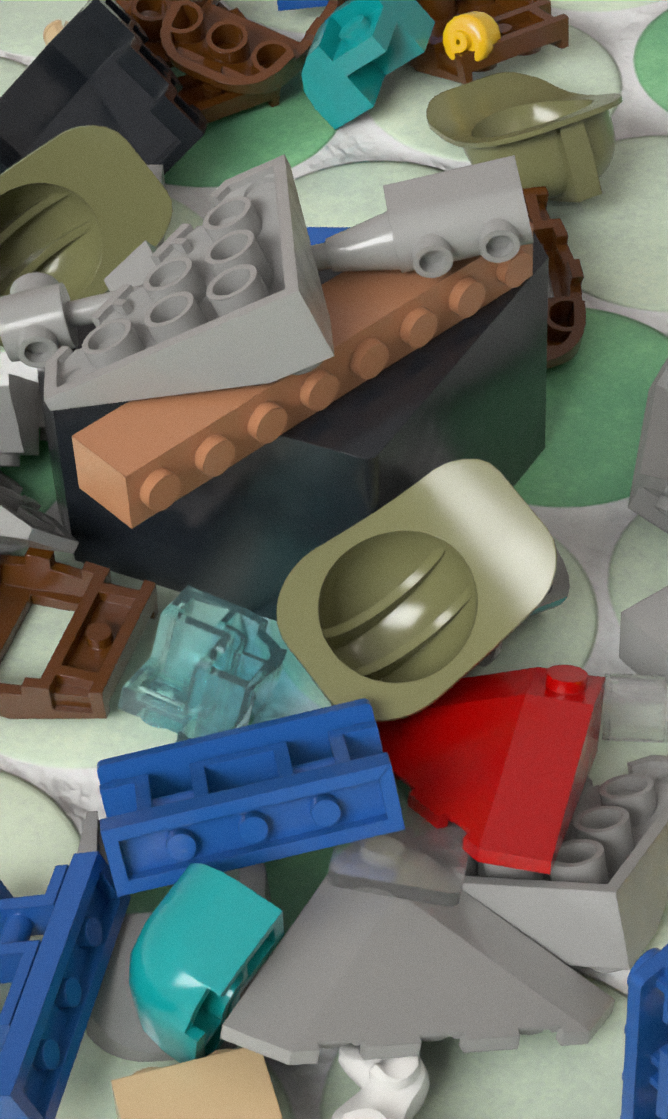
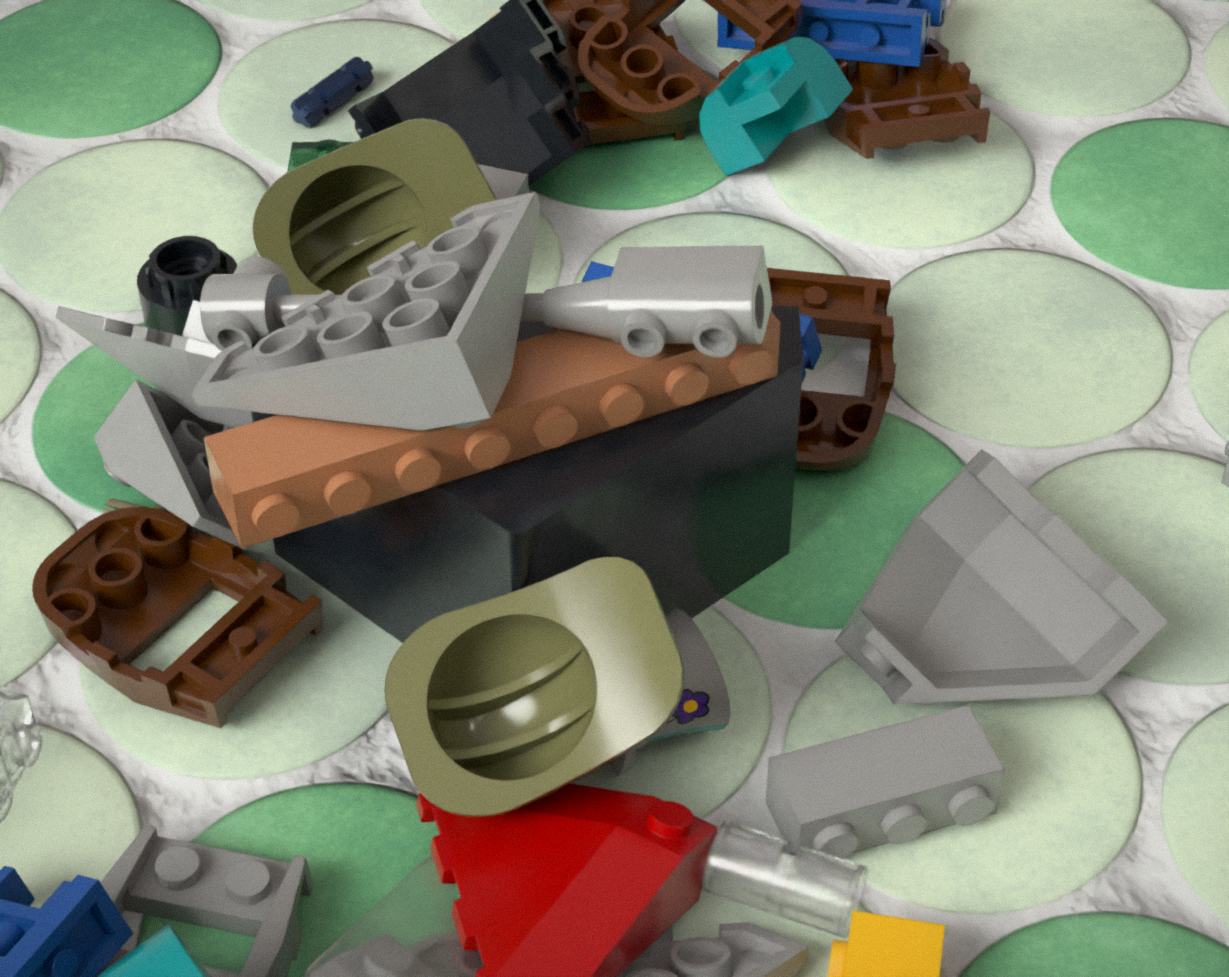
camera: 15 degrees right, 0 degrees up
blue fence [97,698,405,897] -> none
clear light blue brick [118,585,287,742] -> none
olive piece [426,72,623,203] -> none
yellow piece [443,11,501,62] -> none

